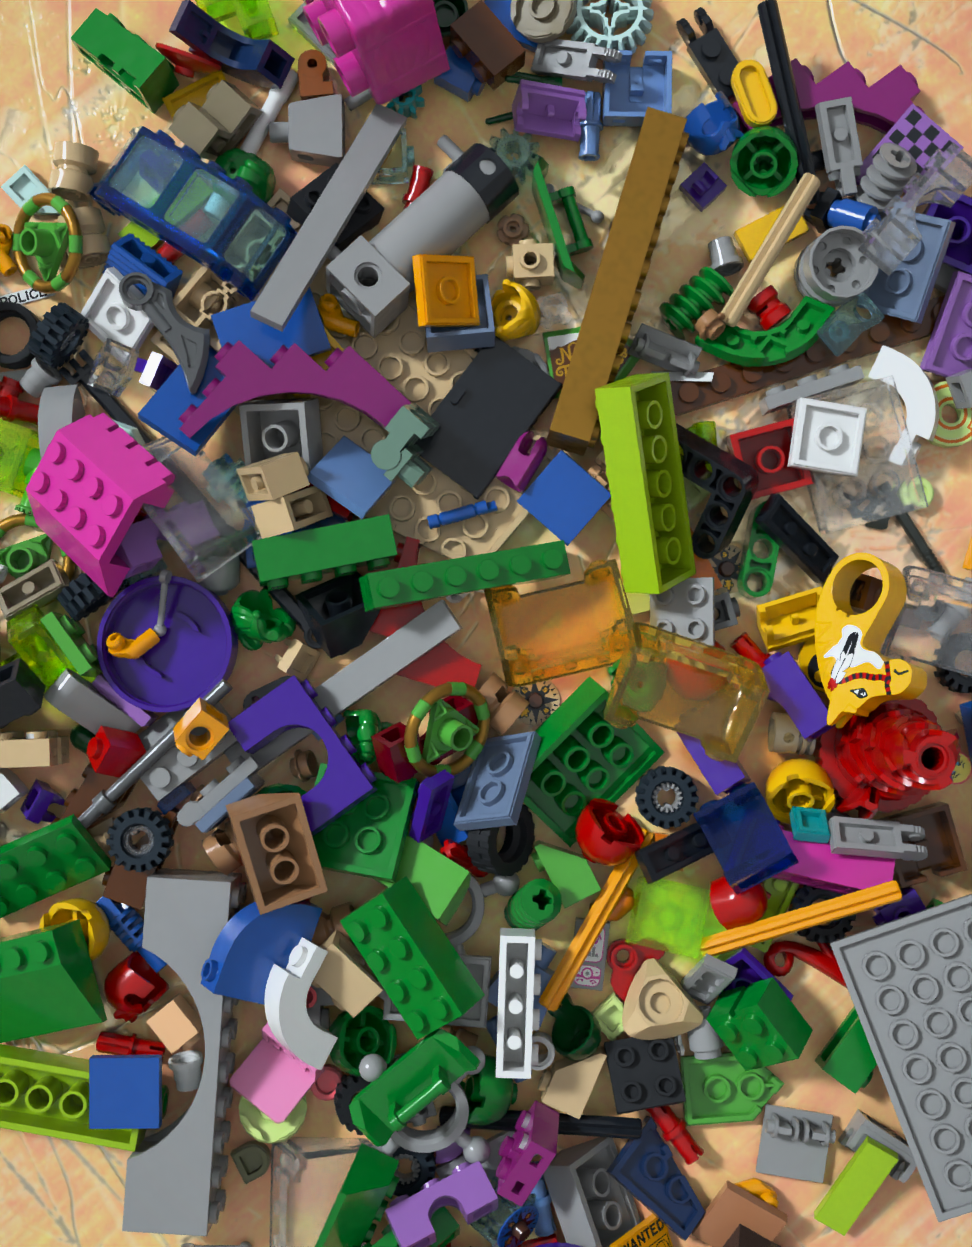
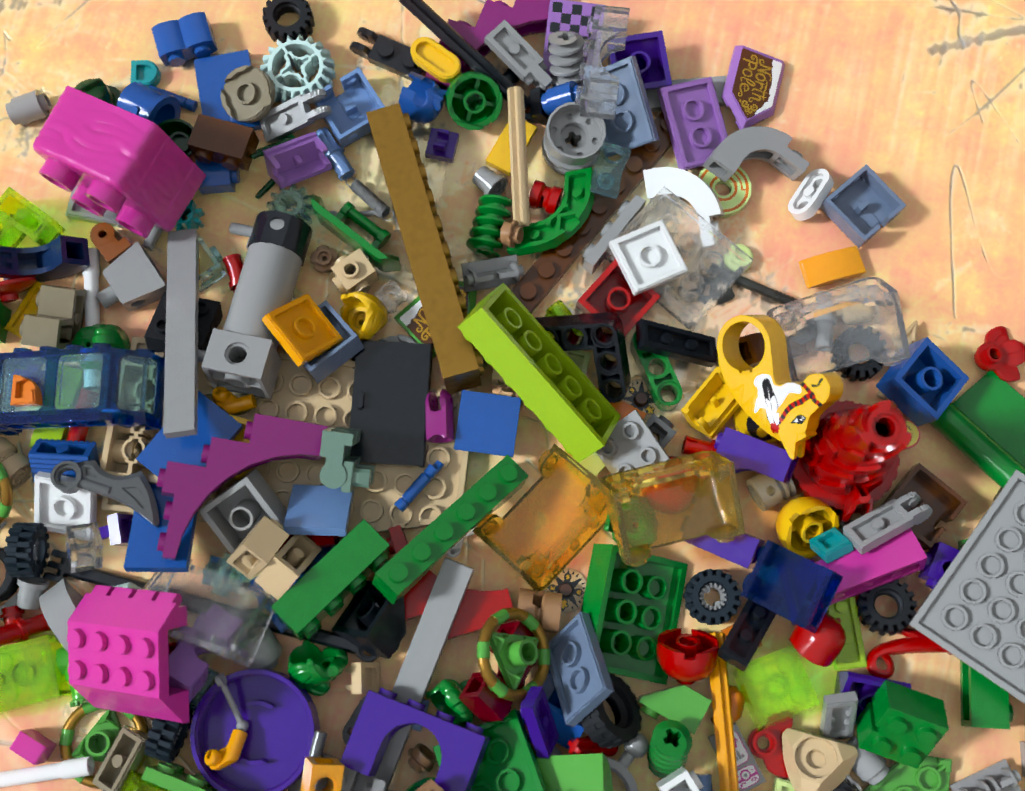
camera: 30 degrees left, 10 degrees down
white sticker [651,371,714,382] -> none
light orange axle [699,880,902,956] -> none
none -> orange tile [10,375,43,407]
none -> light grey piece [345,177,395,221]

